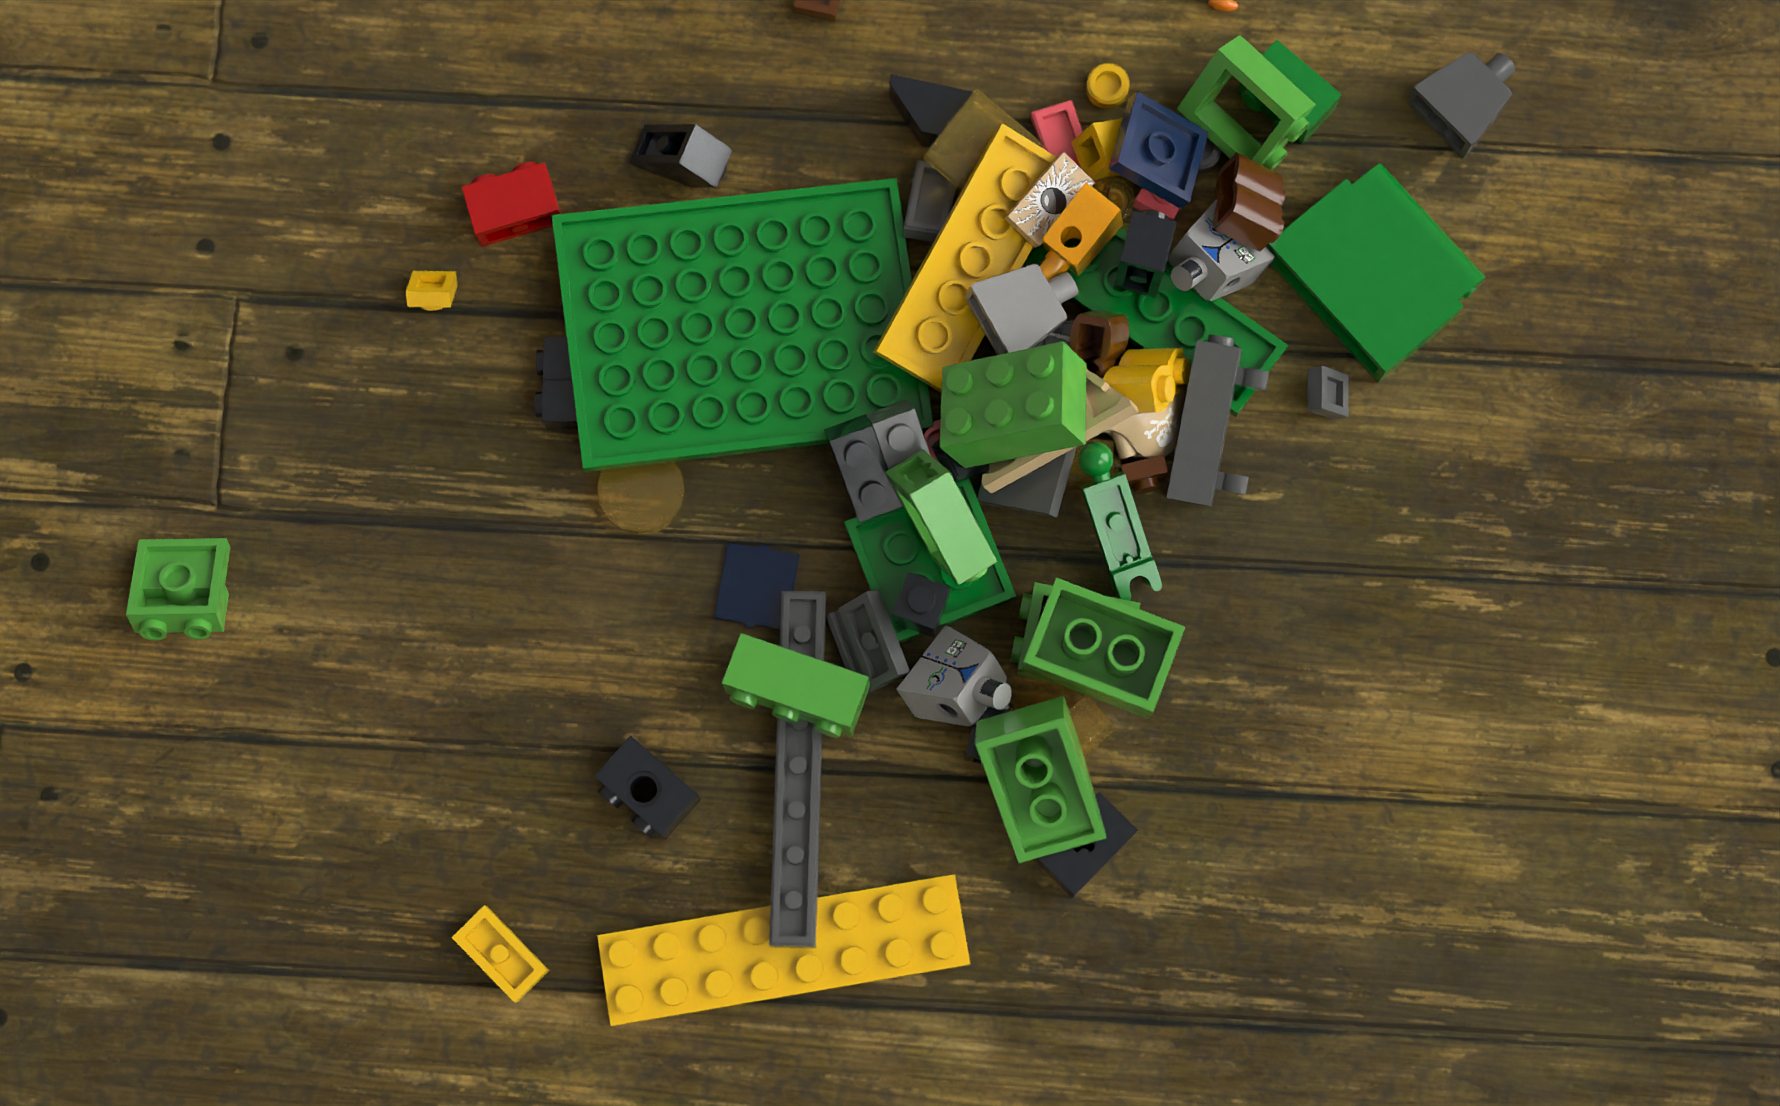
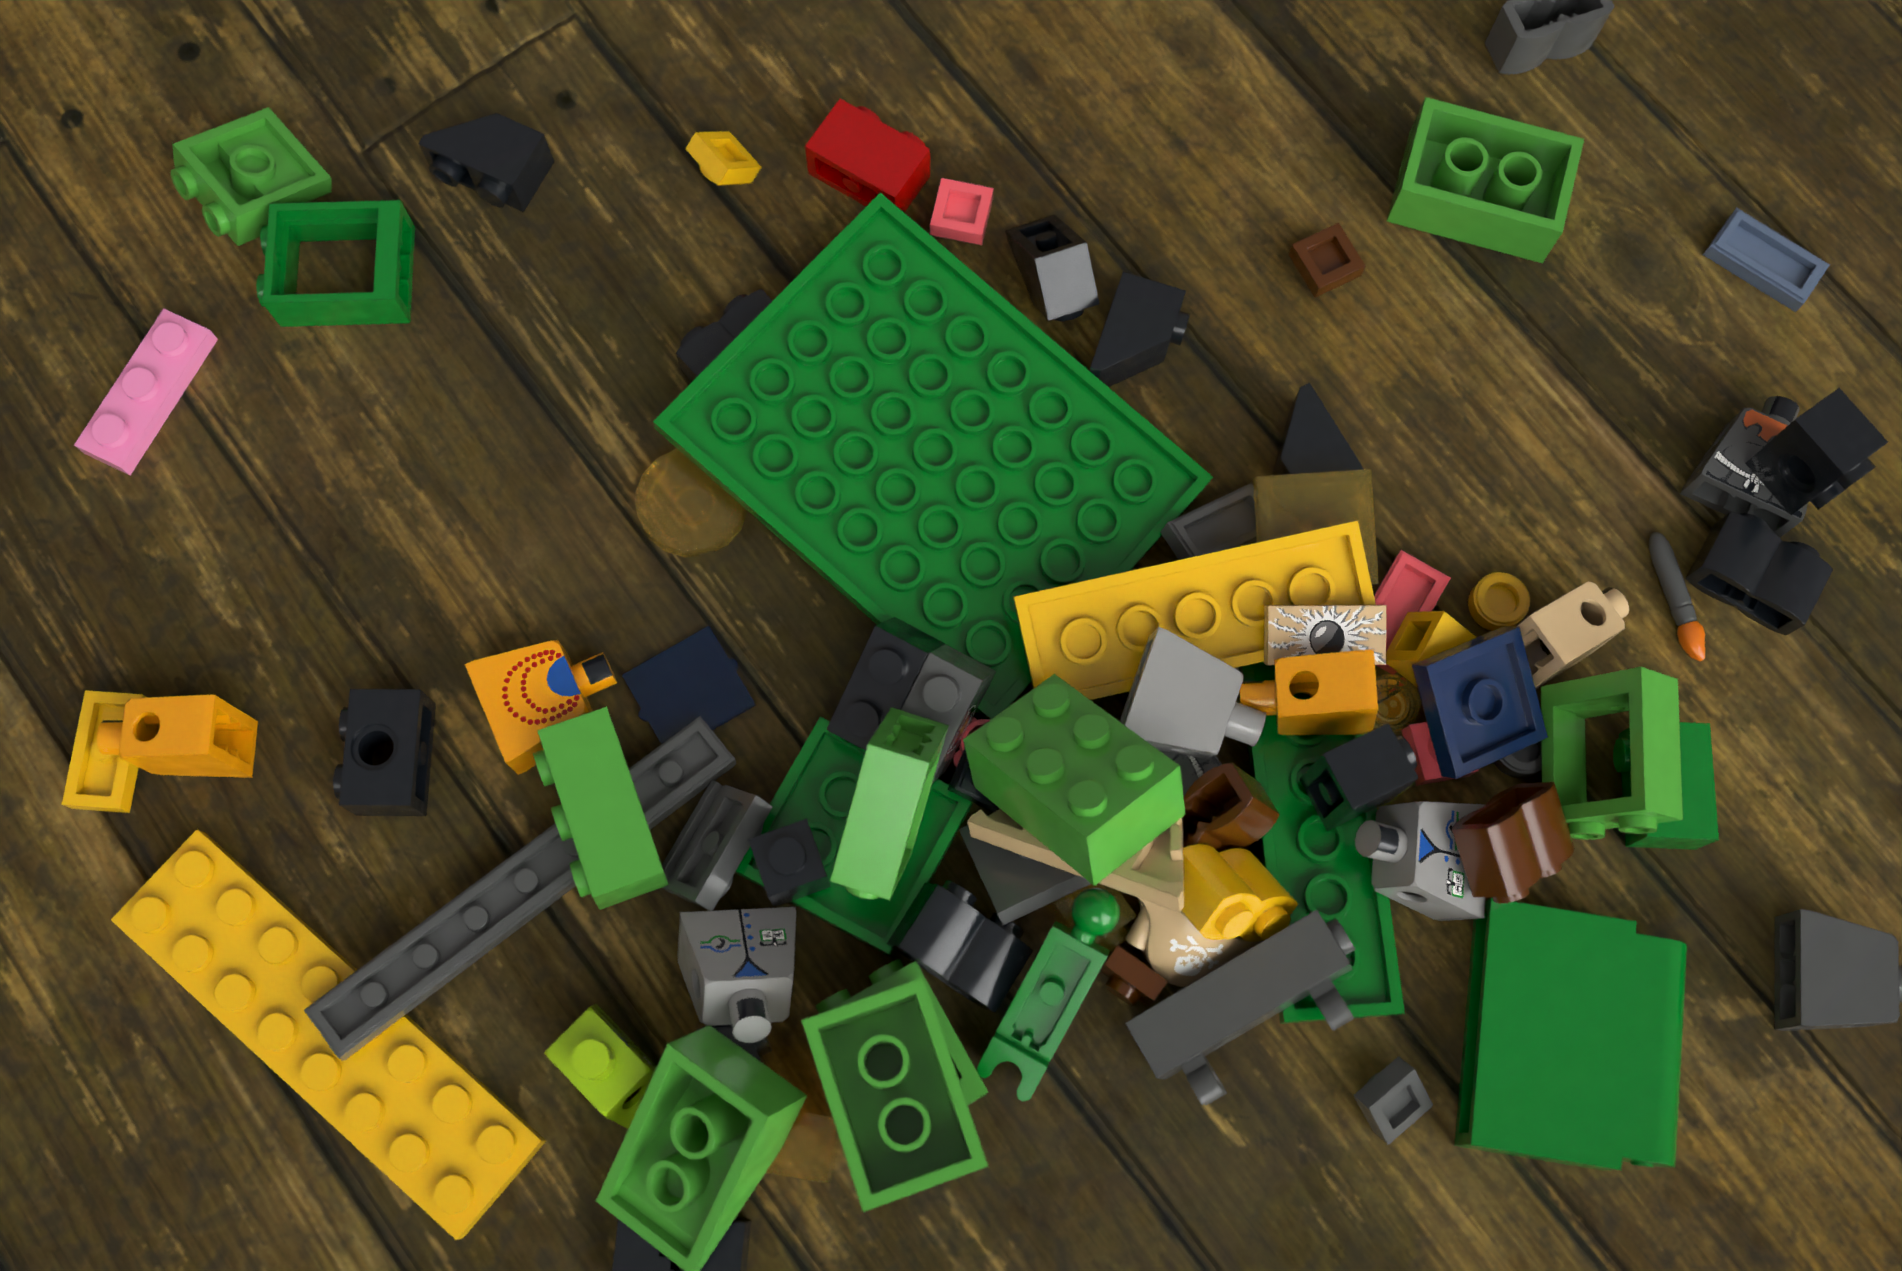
camera: 45 degrees right, 5 degrees down
none -> bright pink plate [74,309,218,475]
none -> light orange torso [97,695,258,778]
none -> green window [256,200,415,327]
none -> black slope [418,113,554,212]
none -> light orange torso [465,640,617,775]
none -> lime torso [544,1004,657,1129]
none -> black brick [887,880,1033,1013]
none -> coral plate [930,178,994,245]
none -> black slope [1090,272,1190,387]
none -> tan torso [1517,581,1629,689]

